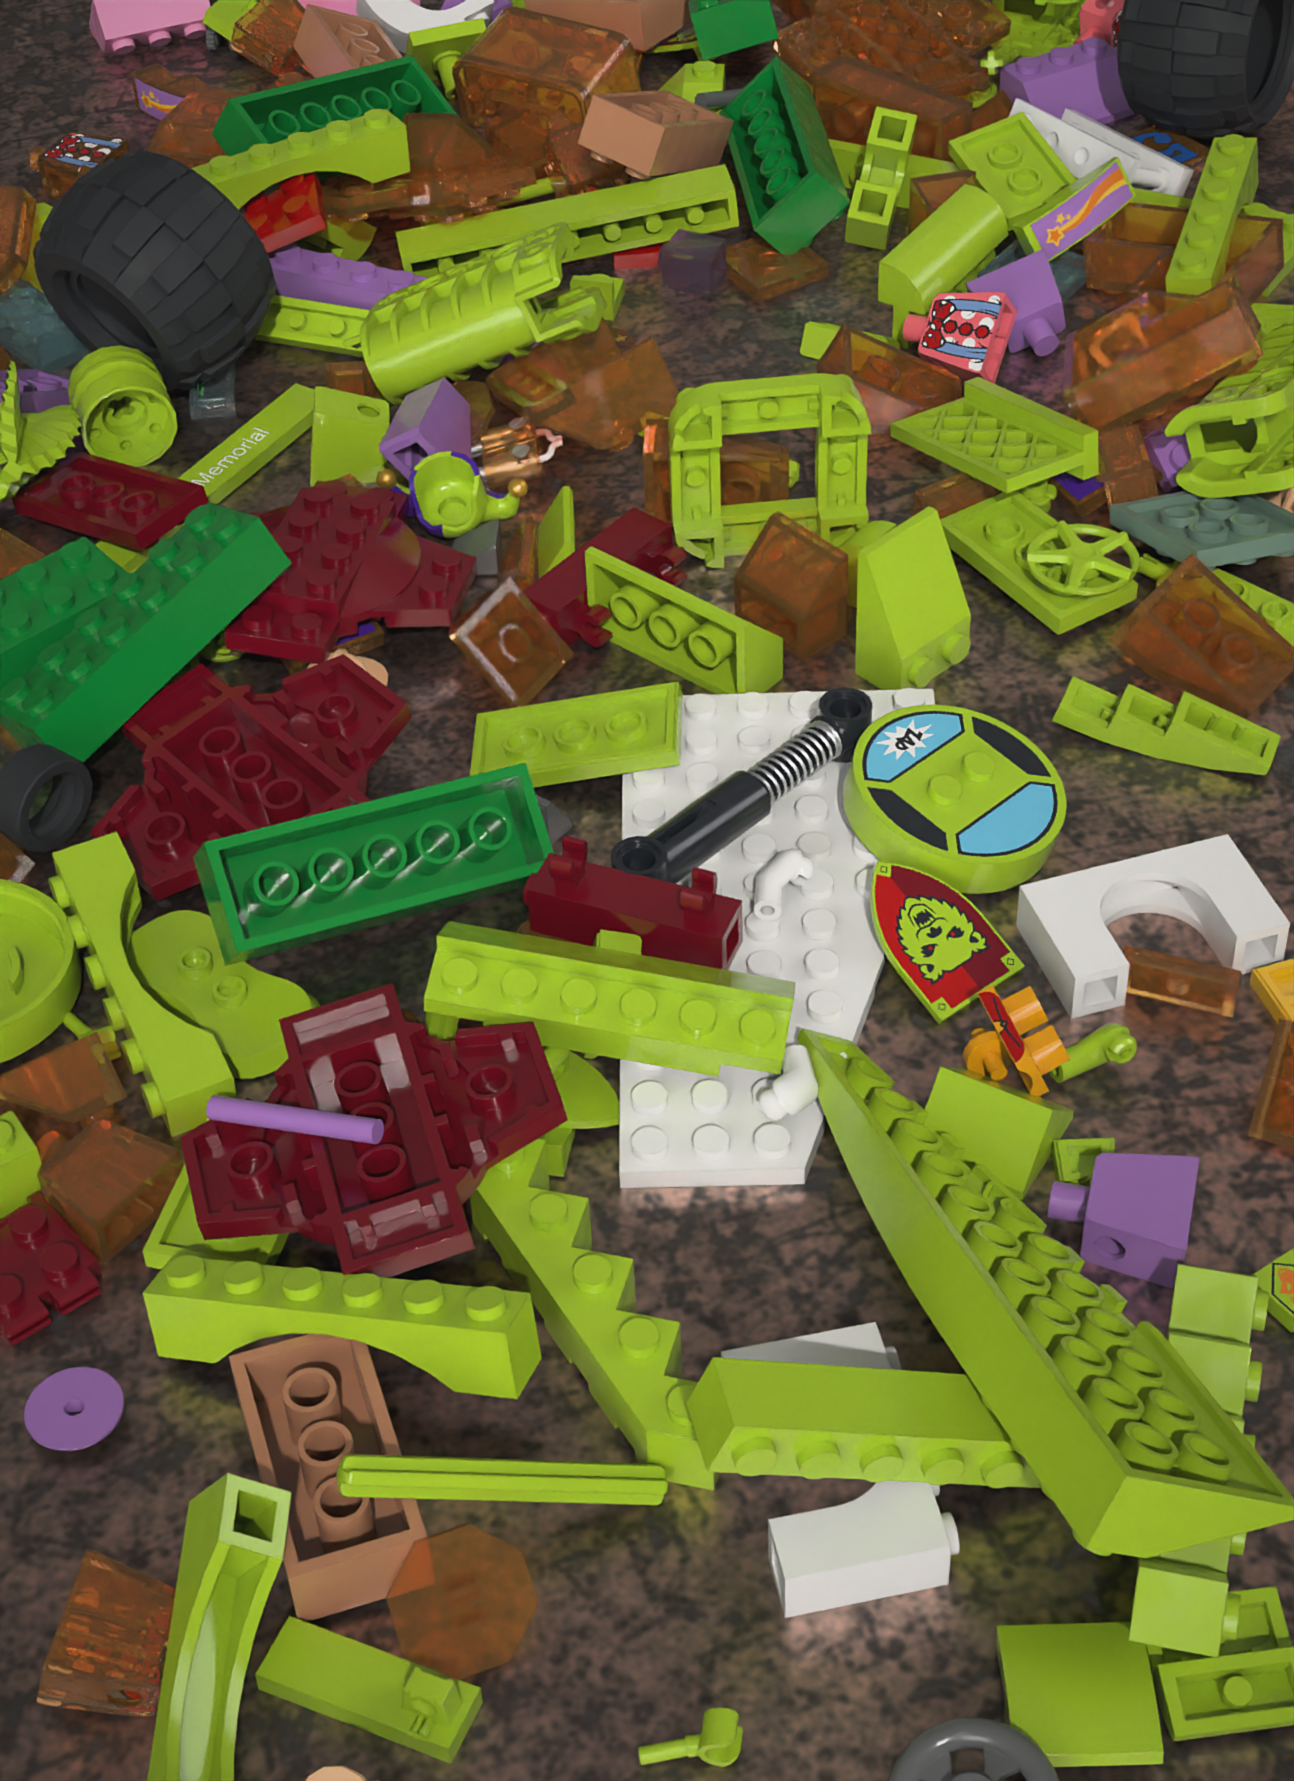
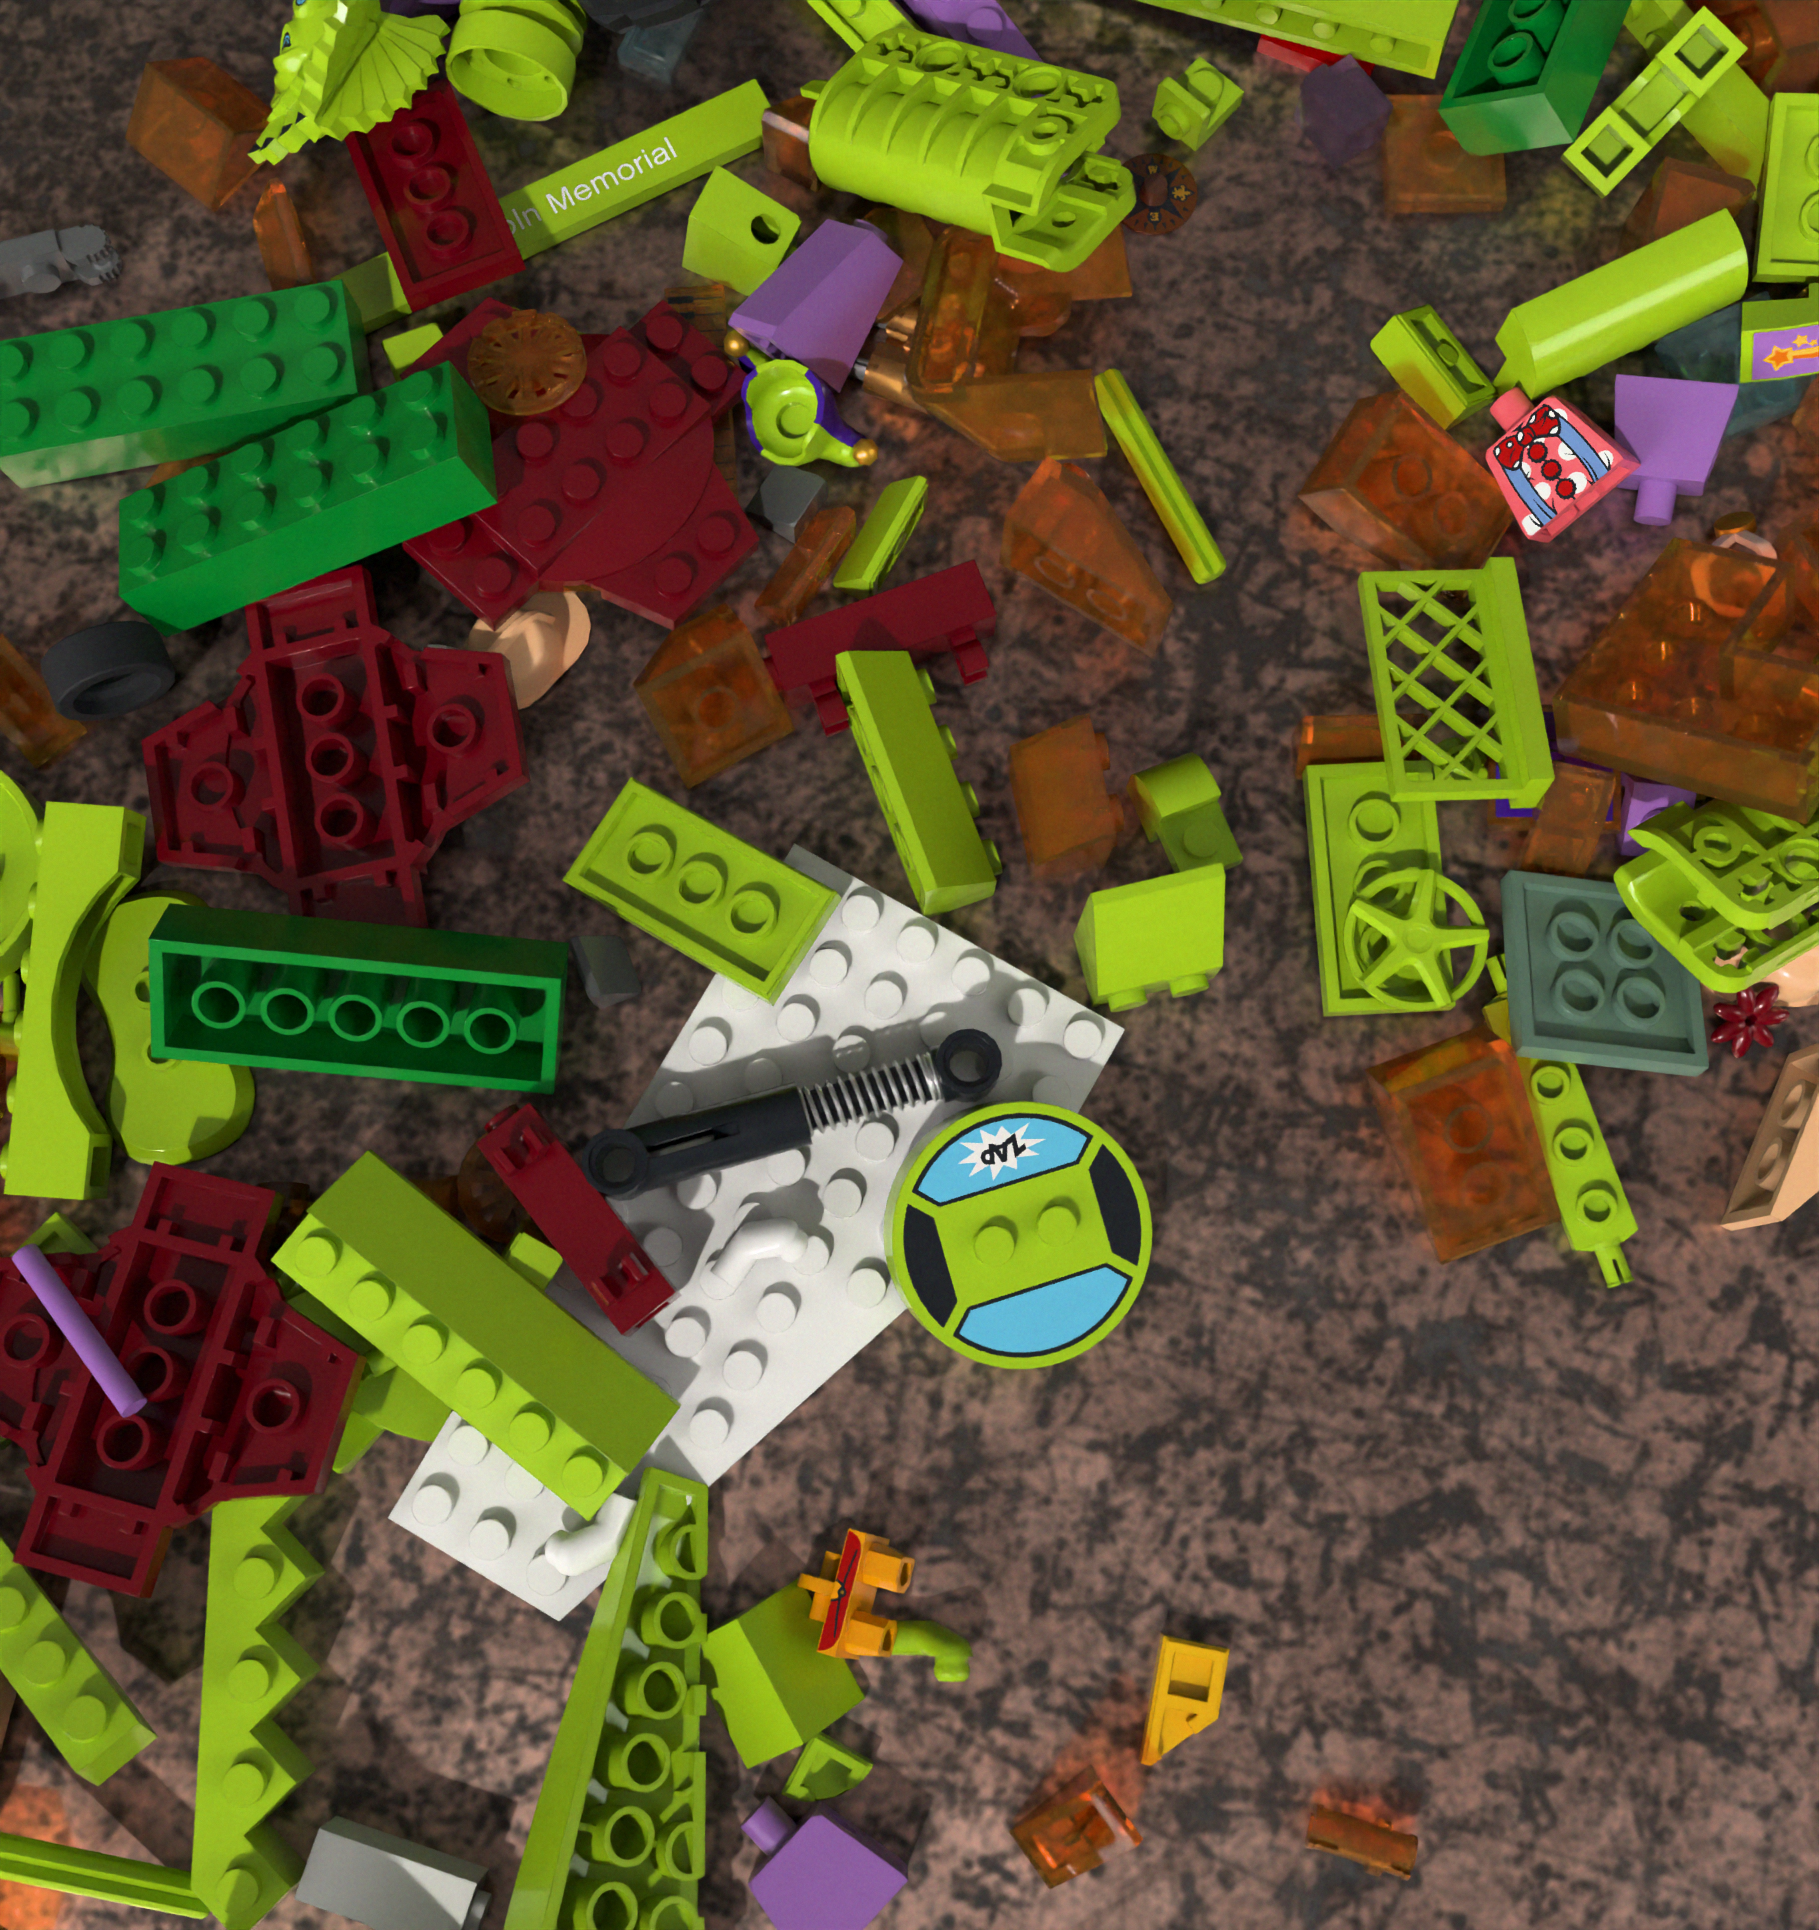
camera: 25 degrees right, 35 degrees up
lime plate [668,373,871,568] -> none
shield [870,861,1025,1024] -> none
white arch [1016,834,1290,1019] -> none
lime slope [1052,676,1281,775] -> none
clear orange slope [1123,945,1242,1018] -> none
none -> clear orange wheel [467,309,587,415]

